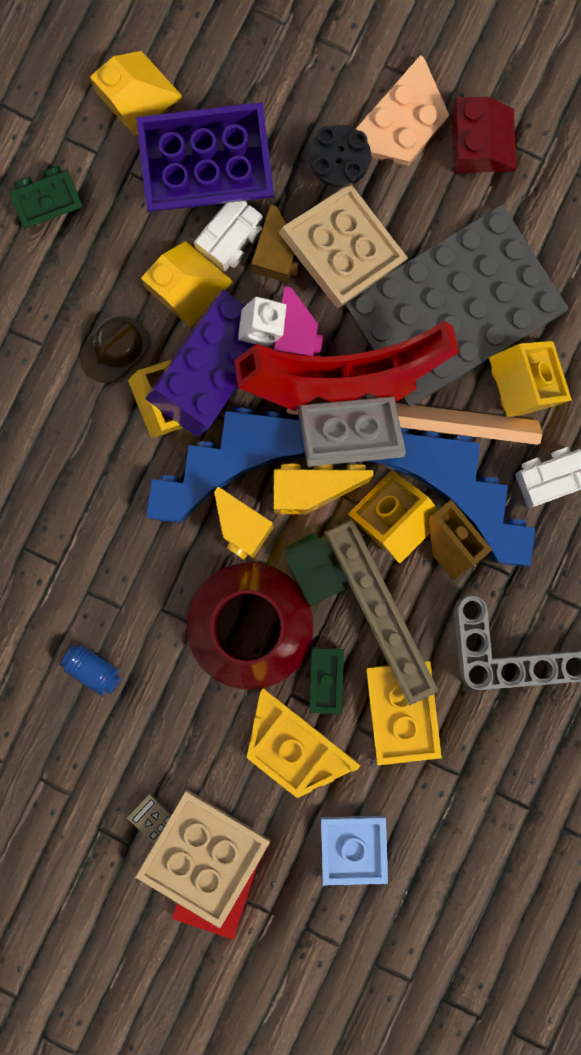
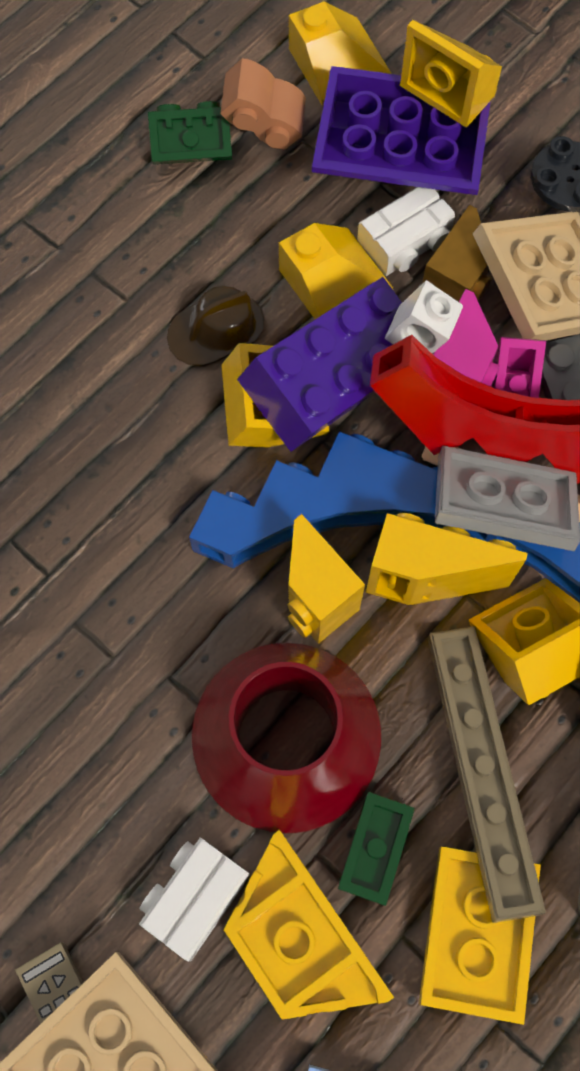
camera: 15 degrees right, 15 degrees down
blue head [61,644,121,696] -> none
clear green brick [282,532,347,607] -> none
none -> white brick [139,837,250,962]
none -> nougat brick [221,58,306,150]
none -> yellow slope [400,20,502,128]
none -> dark pink slope [493,337,546,398]

